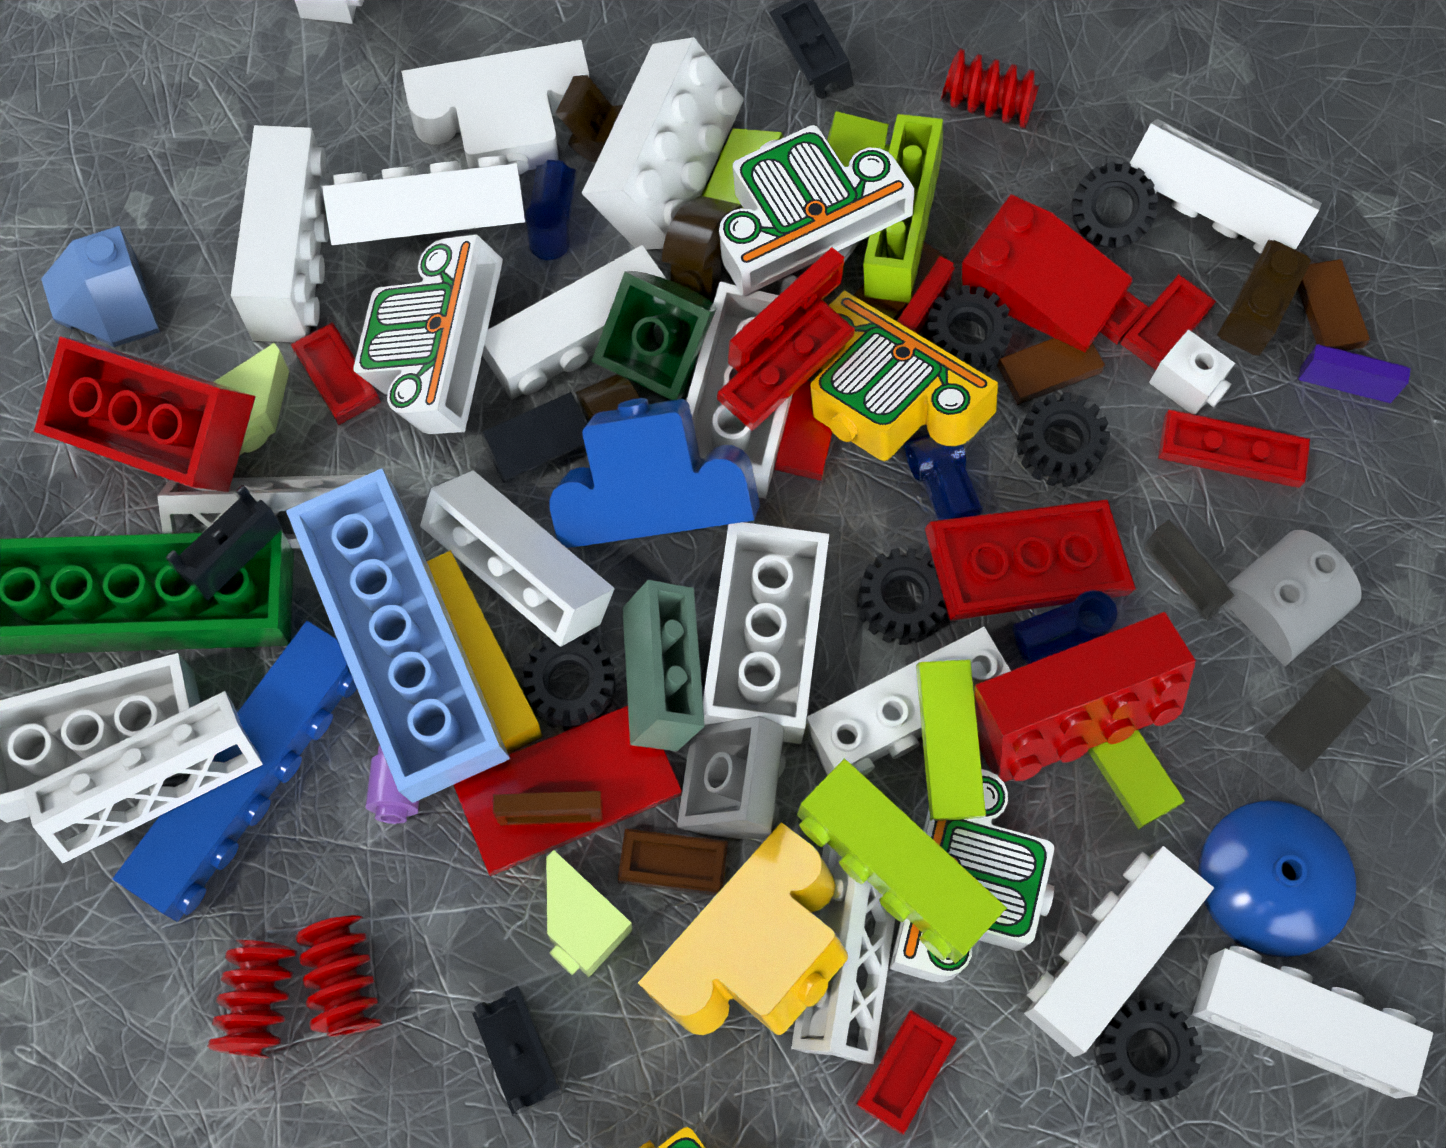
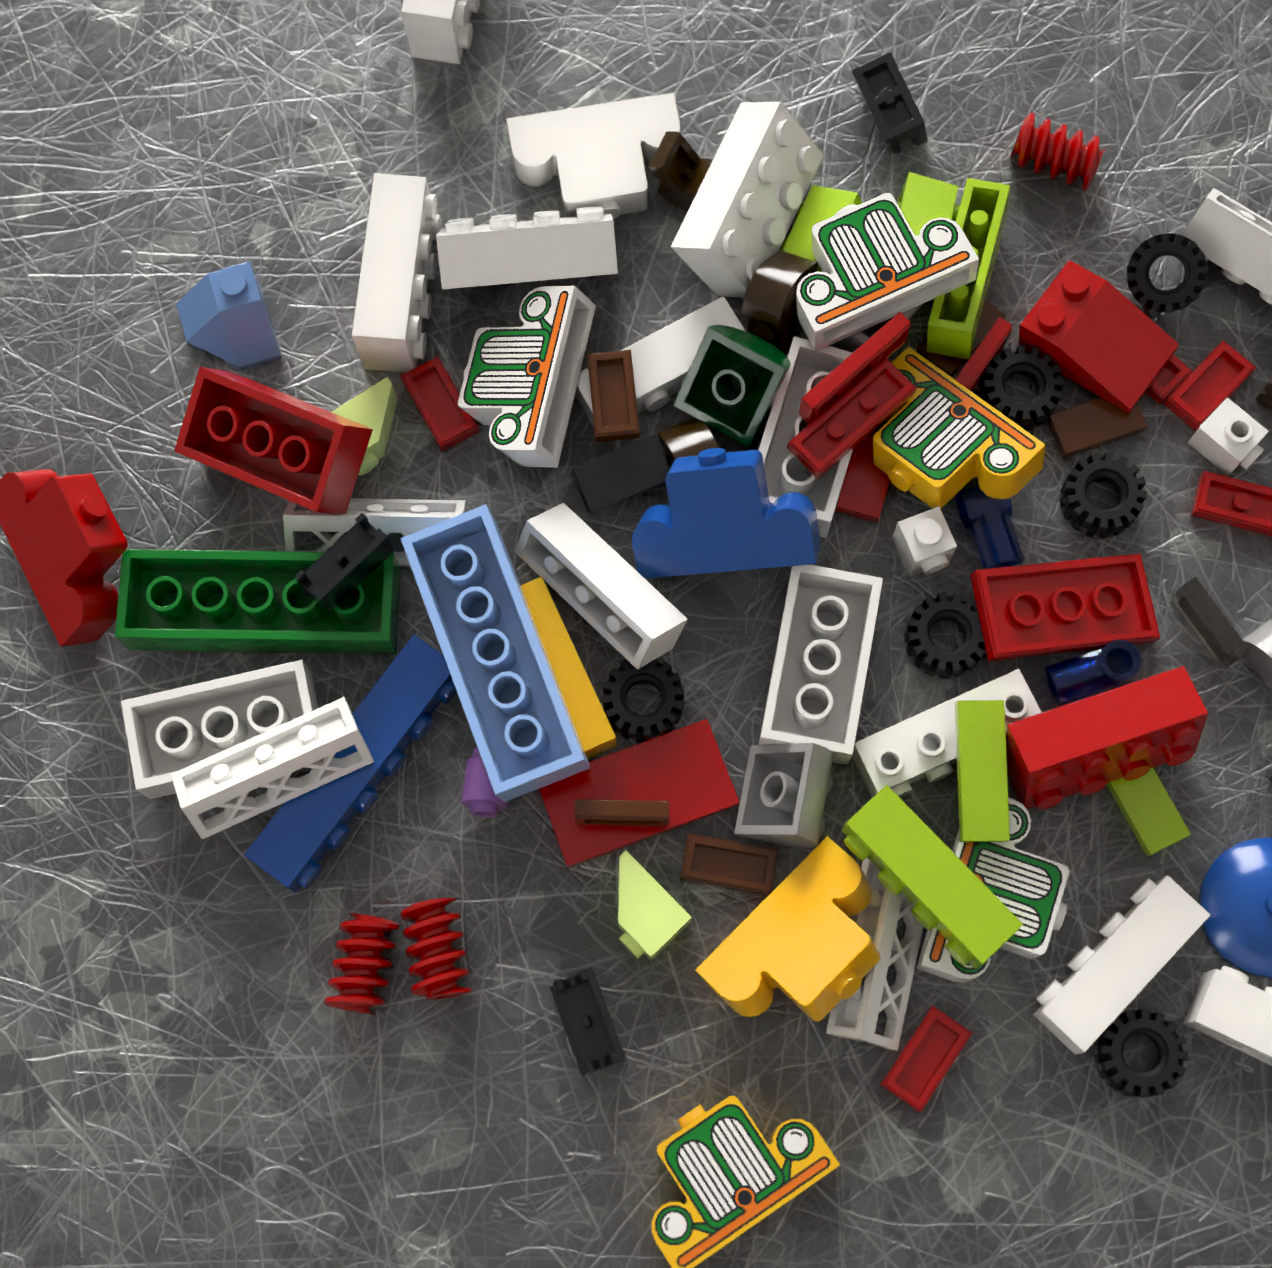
camera: 10 degrees right, 5 degrees up
clear blue piece [525,160,576,260] -> none
sand green brick [622,580,705,751] -> none
none -> reddish brown tile [587,350,640,442]
none -> white brick [892,506,957,577]

